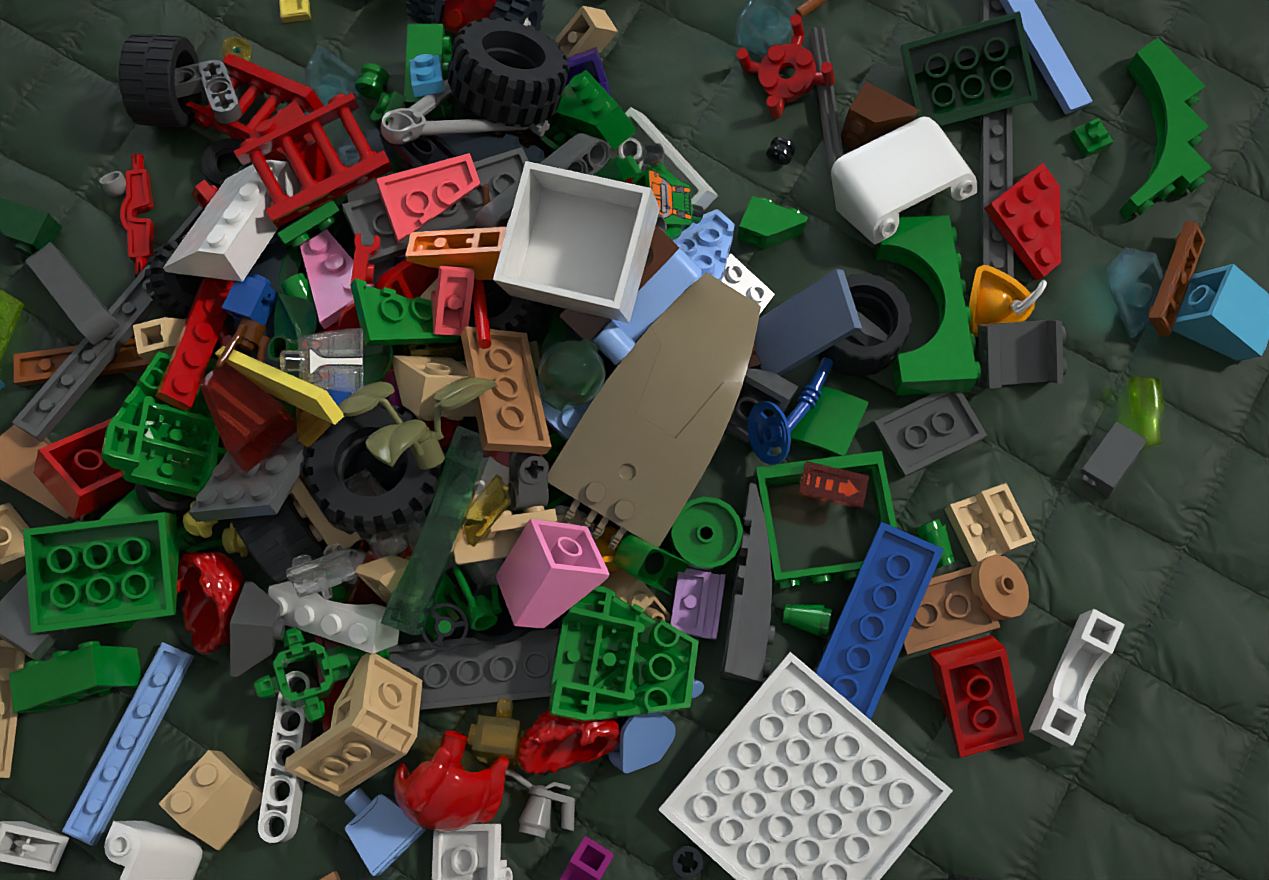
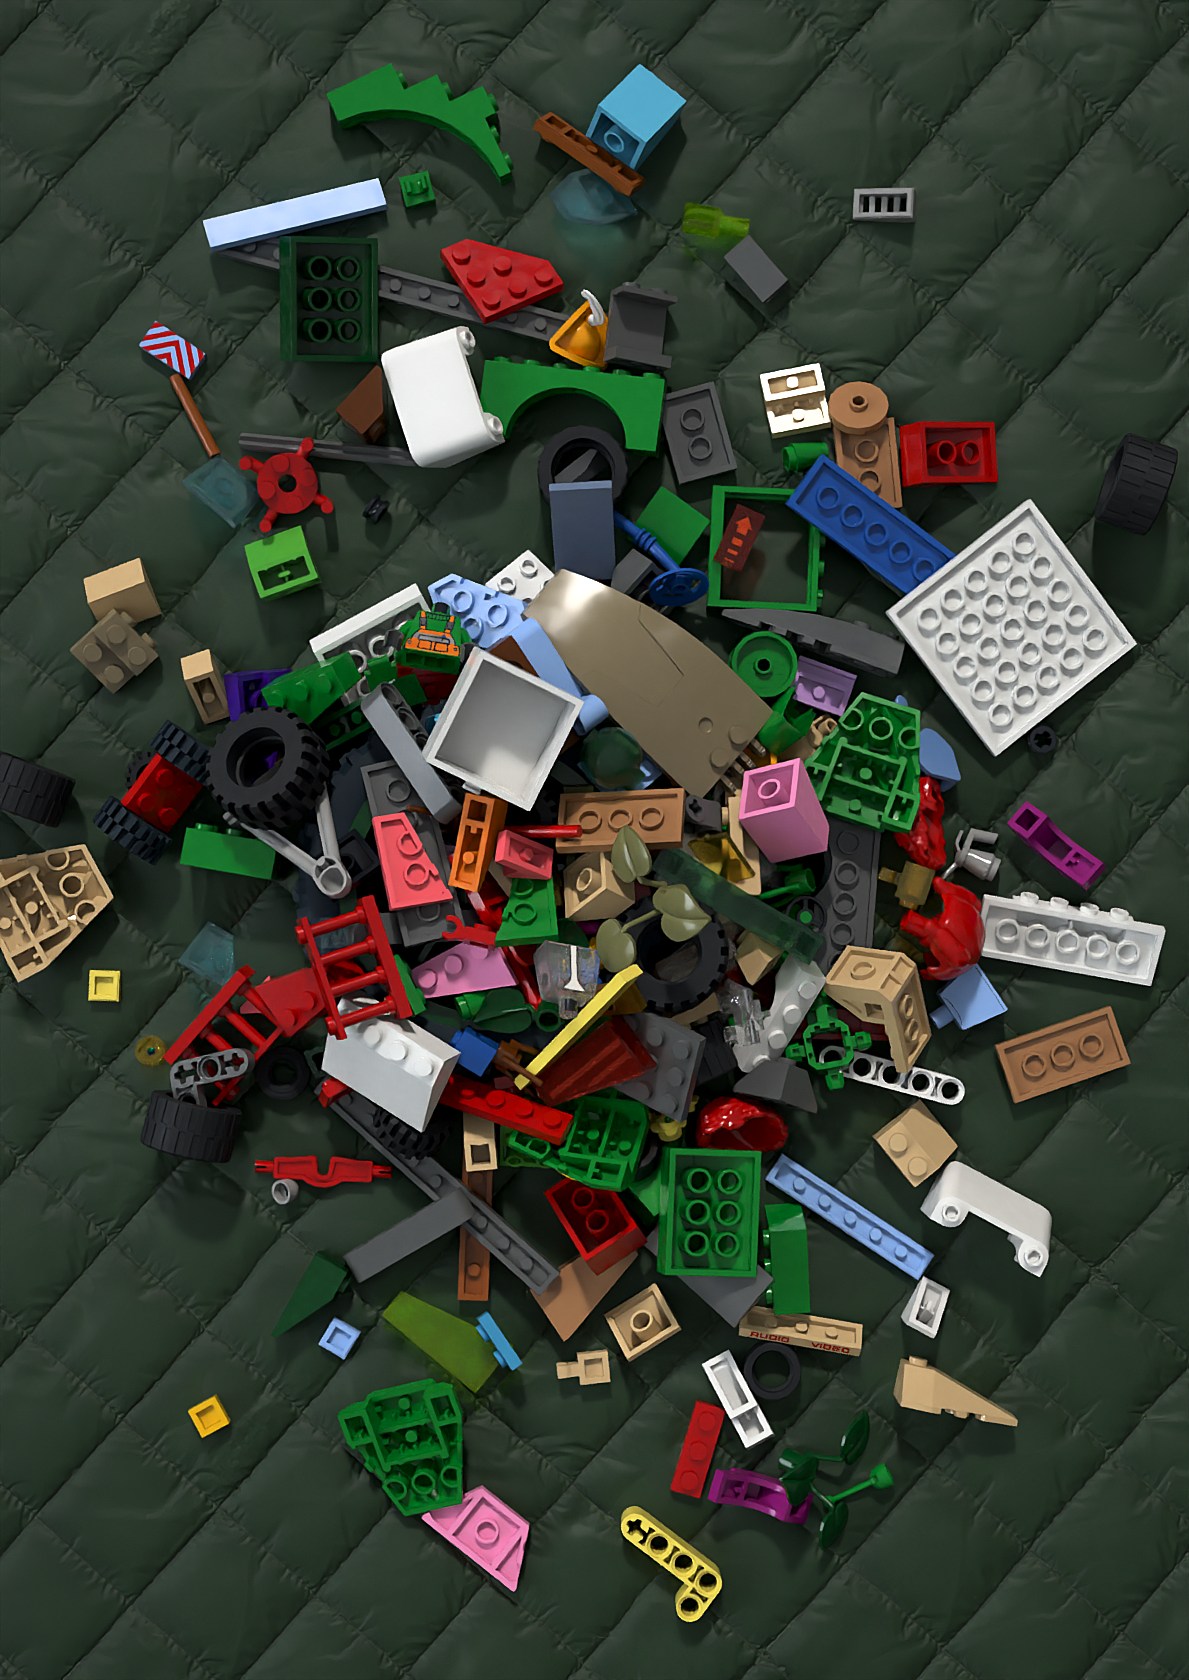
camera: 75 degrees left, 15 degrees up
green wheel [355,63,390,100] -> none
green plate [369,91,406,126] -> none
dark azure plate [409,54,445,98] -> none
green slope [737,196,808,249] -> none
green cone [783,604,832,637] -> none
white arch [1029,609,1125,748] -> none
none -> bright green slope [244,525,322,603]
none -> light grey slope [853,188,917,223]

